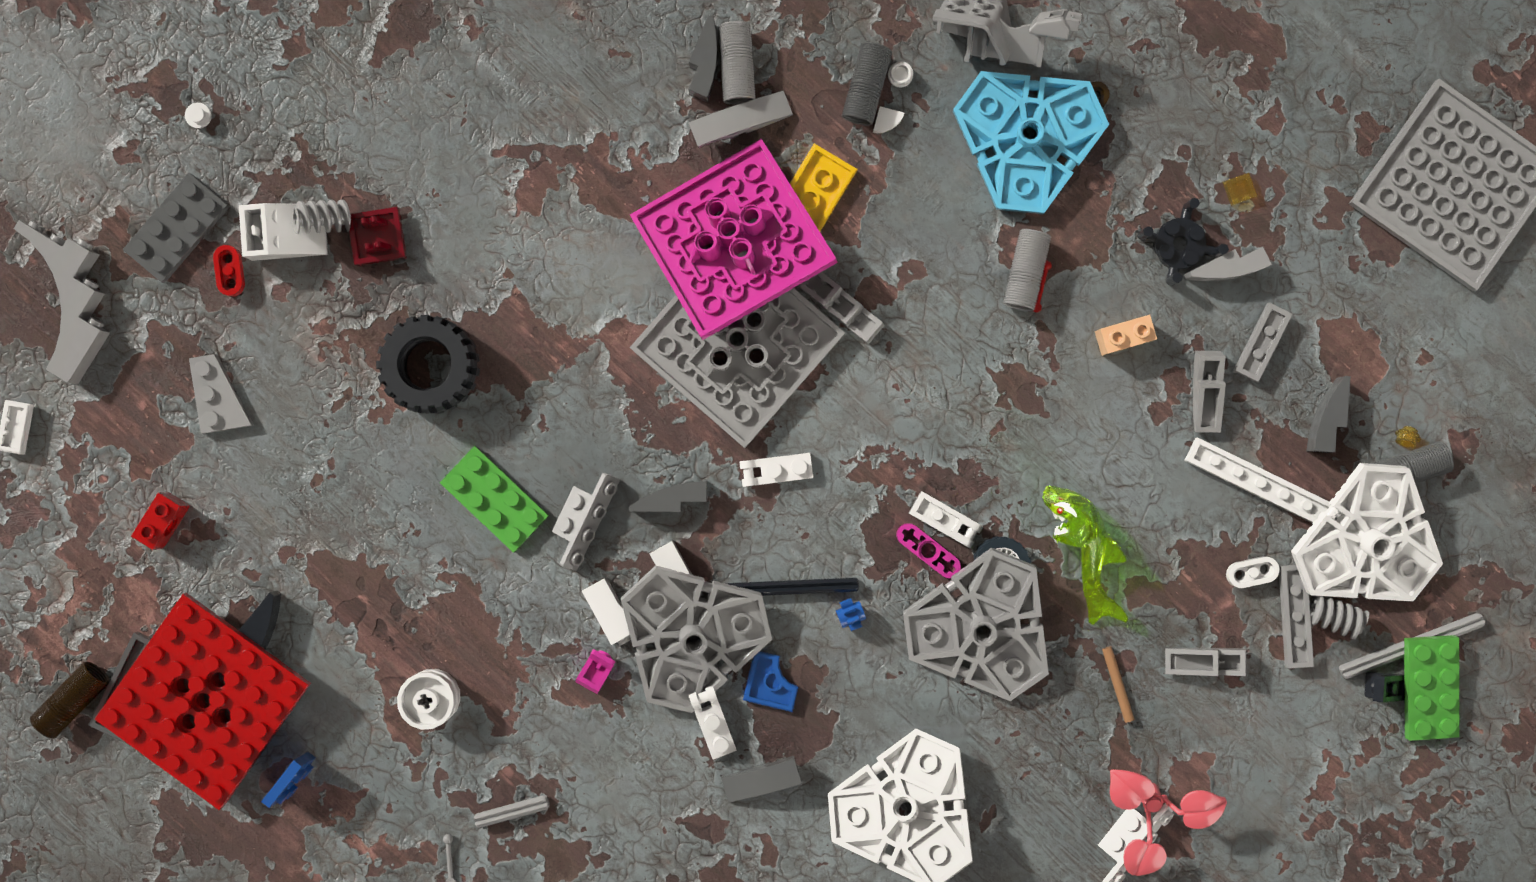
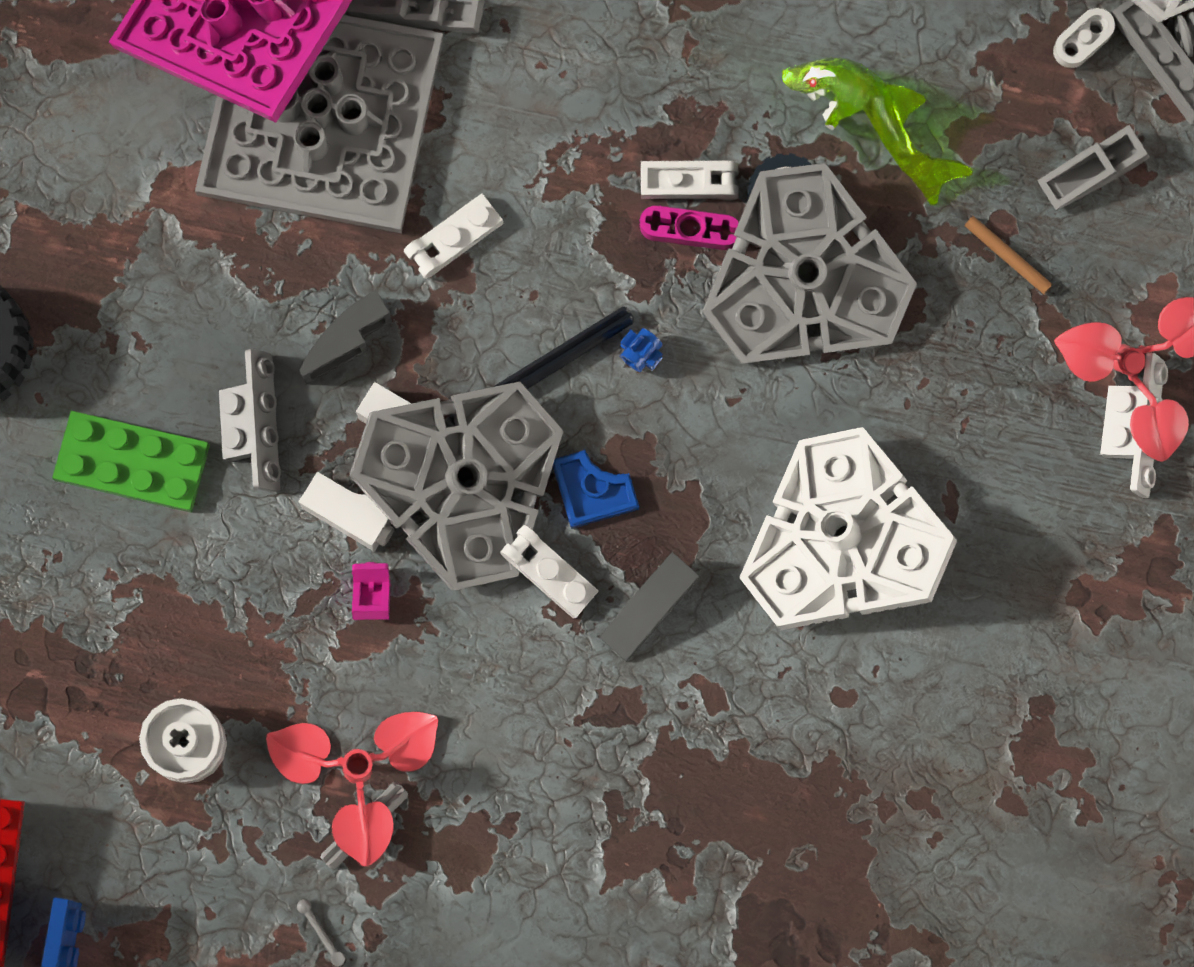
camera: 25 degrees left, 10 degrees down
none -> coral plant [266,712,438,866]

